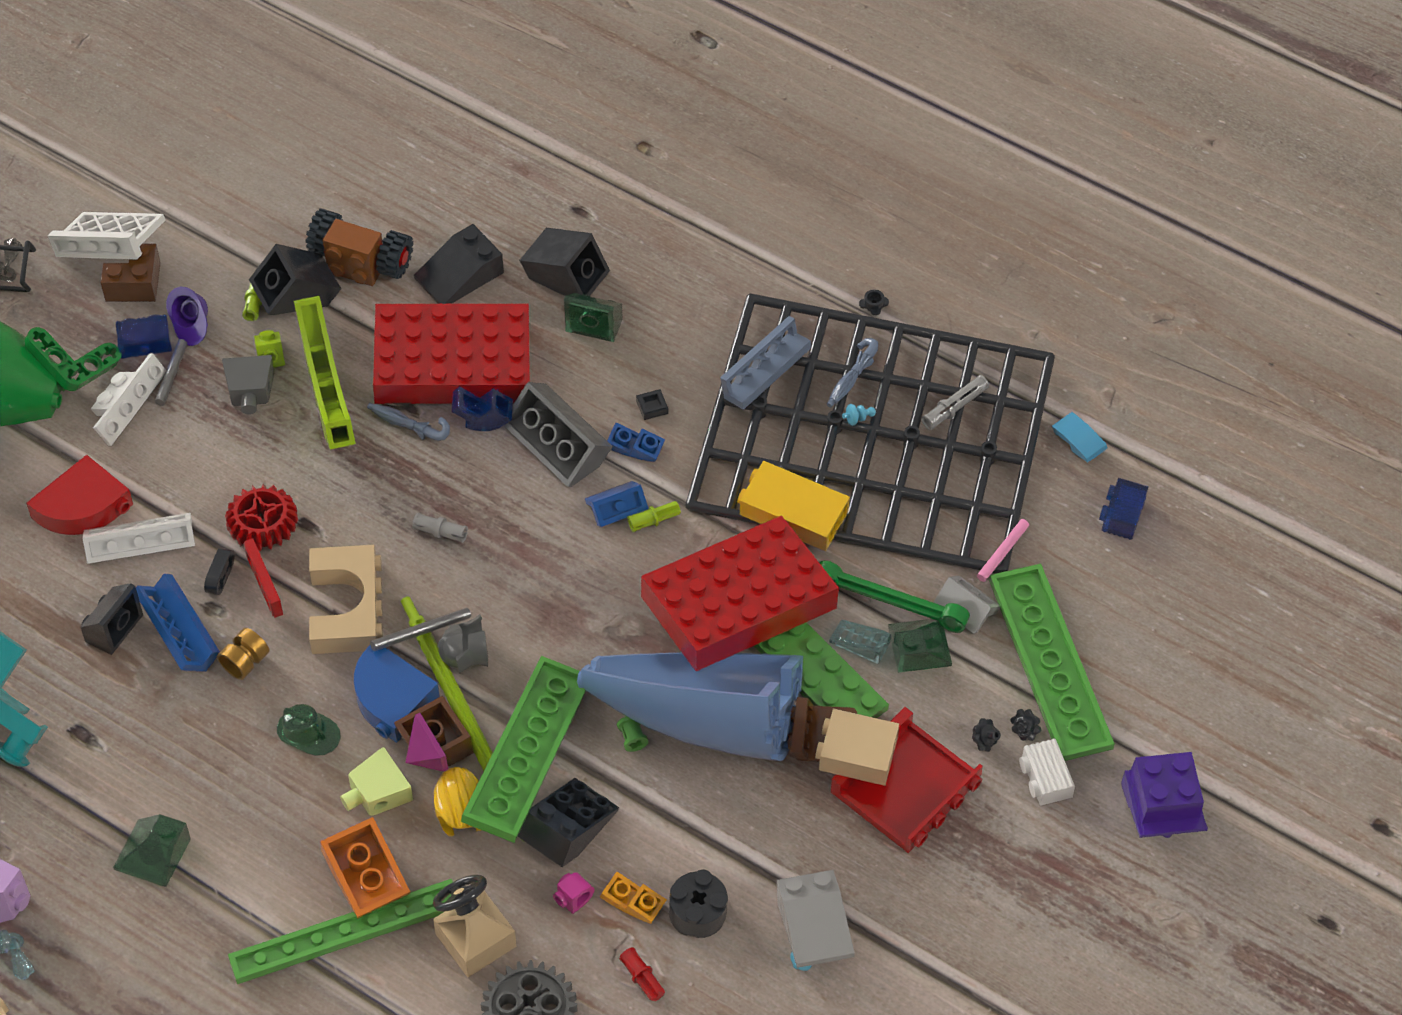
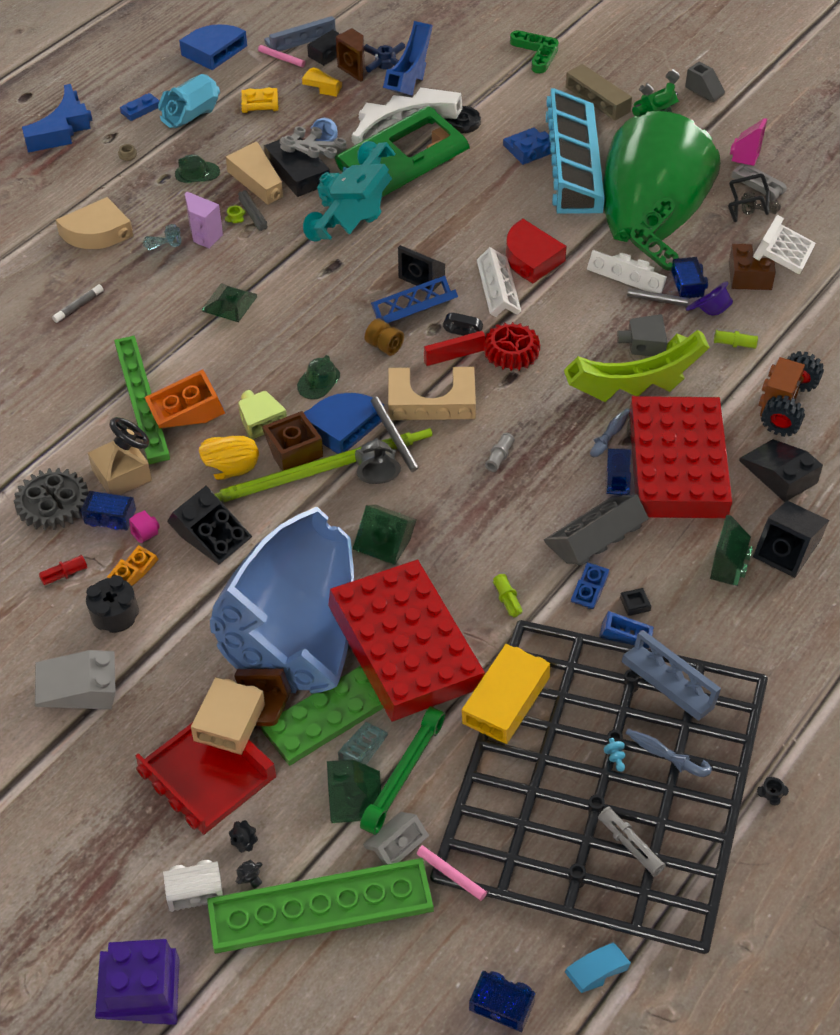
camera: 95 degrees right, 5 degrees down
black slope [249,244,342,315] -> none
magenta slope [405,713,448,772] -> none
bright green plate [461,656,586,843] -> none
blue panel [585,481,649,527] -> none
none -> clear blue brick [81,491,136,531]
none -> clear green slope [353,504,417,565]
none -> blue slope [599,611,654,648]

